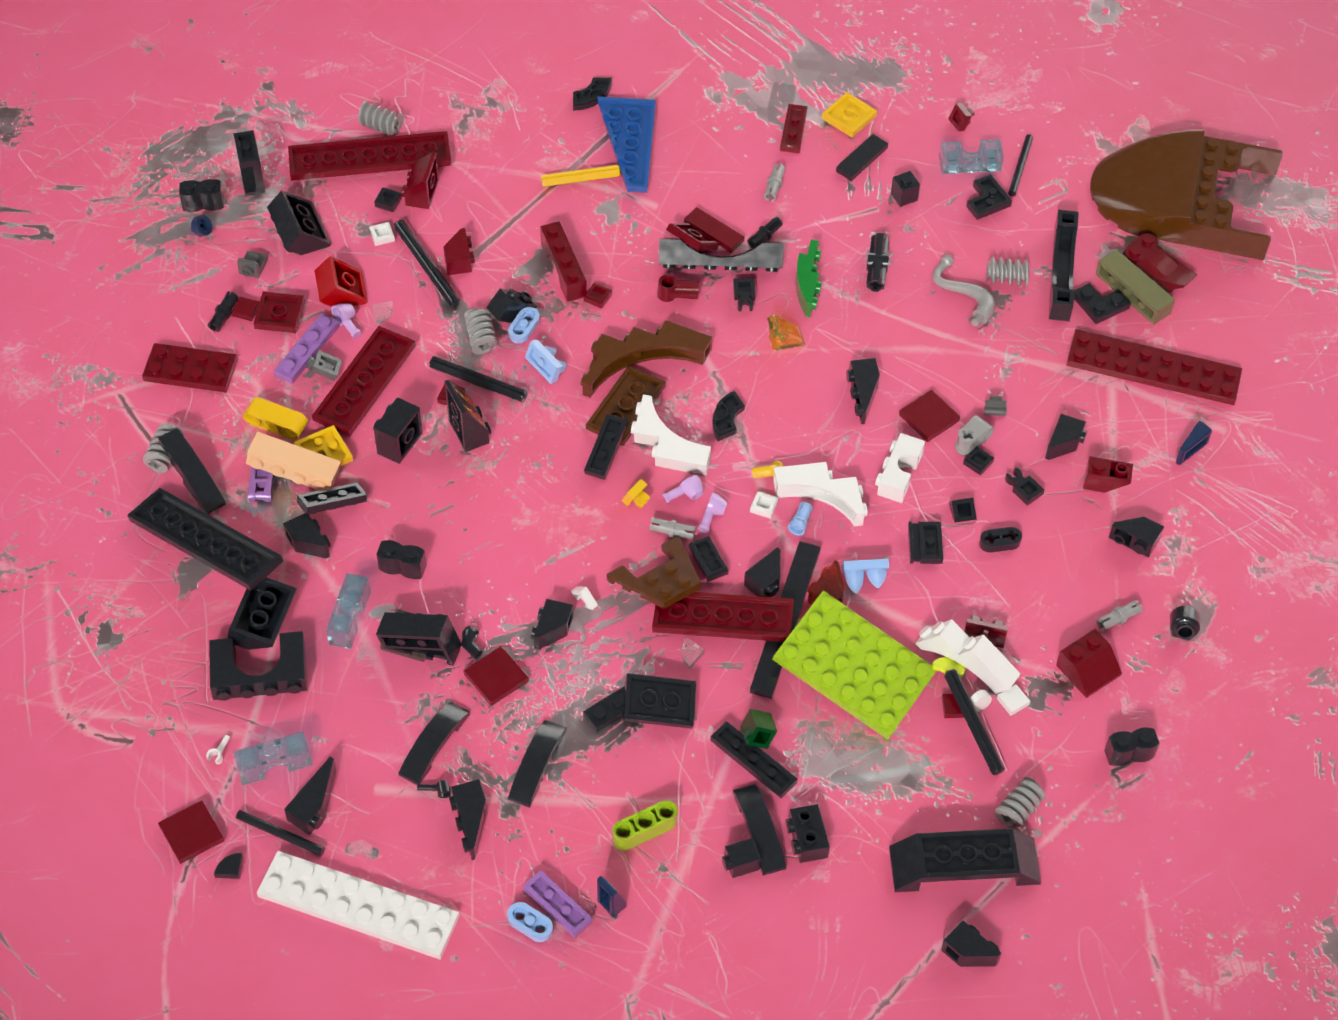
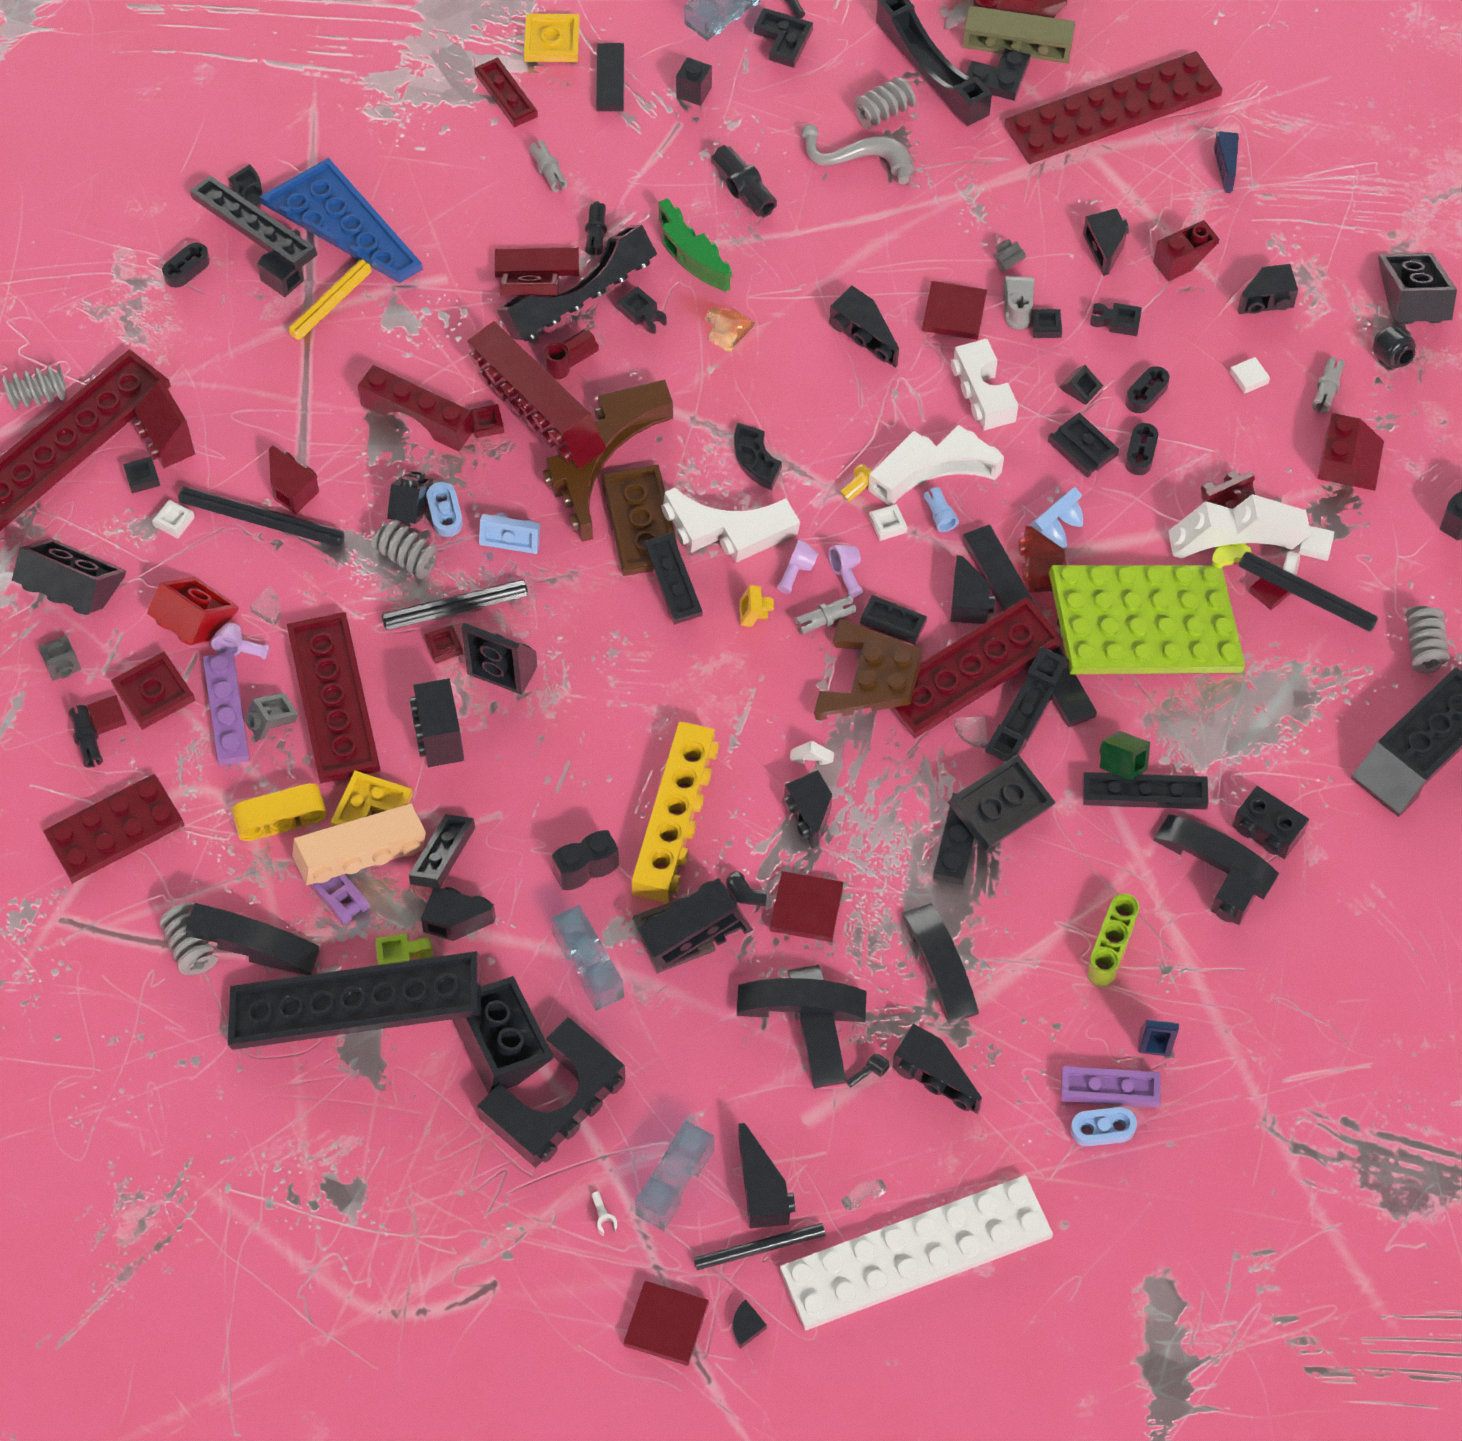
camera: 40 degrees left, 5 degrees up
none -> black beam [162,243,210,288]
none -> black plate [190,175,318,271]
none -> black slope [257,229,304,298]
none -> lime plate [375,933,434,965]
none -> dark red brick [467,321,606,470]
none -> yellow brick [631,721,719,904]
none -> black slope [737,978,867,1022]
none -> black slope [985,646,1069,762]
none -> black beam [1125,423,1158,475]
none -> white tile [1230,357,1270,394]
none -> black slope [1378,253,1457,324]

